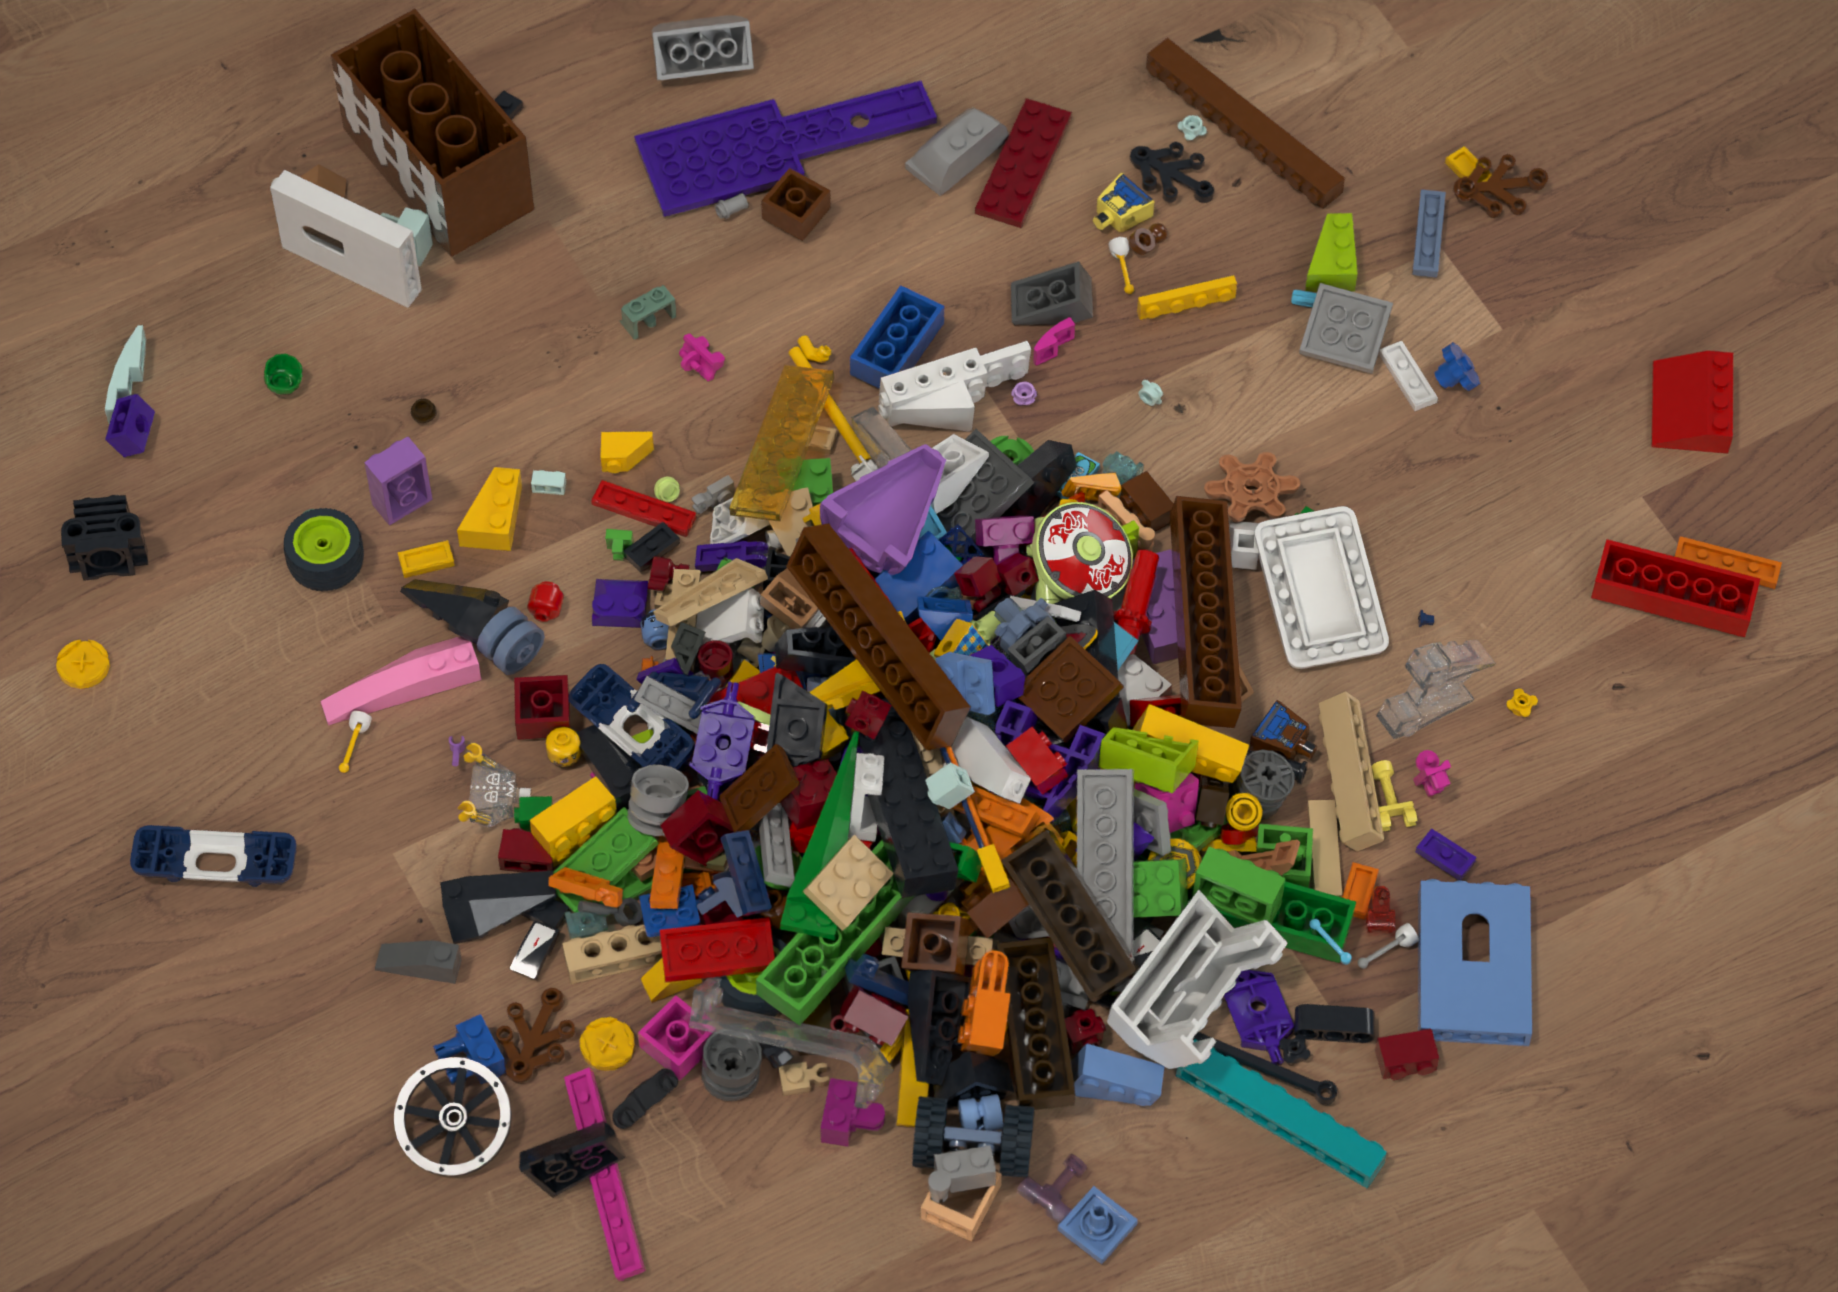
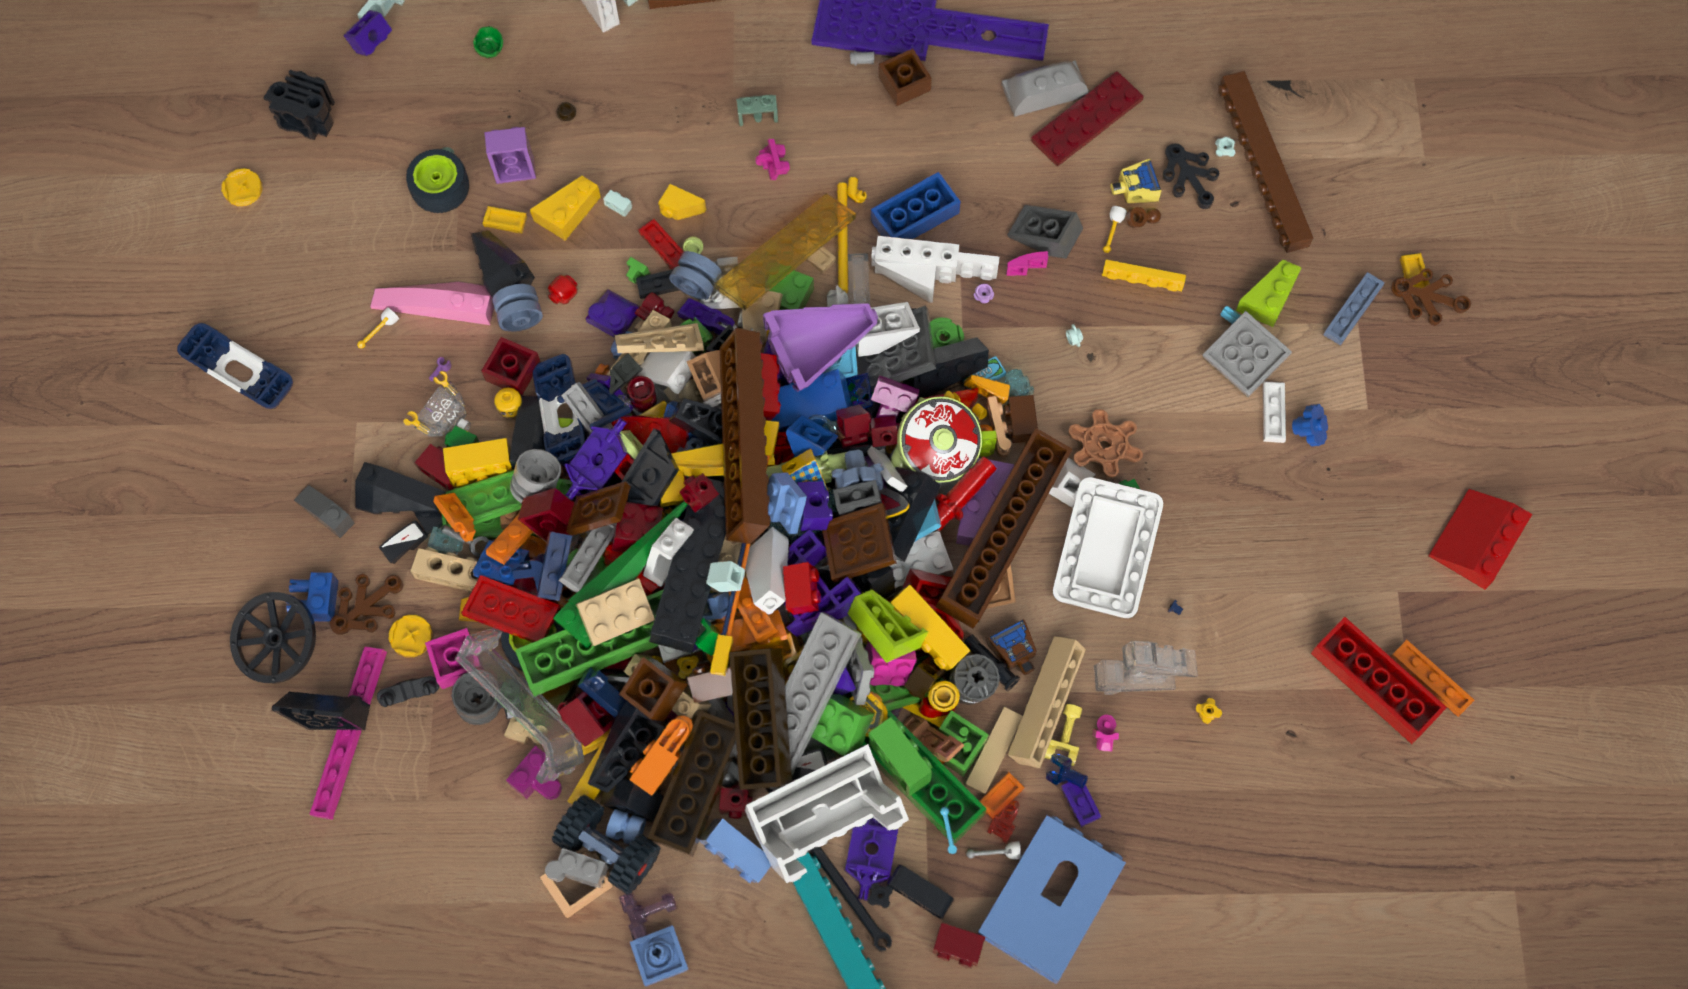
camera: 30 degrees right, 10 degrees up
none -> sand blue wheel [669,251,722,300]
none -> clear blue piece [1046,754,1088,789]

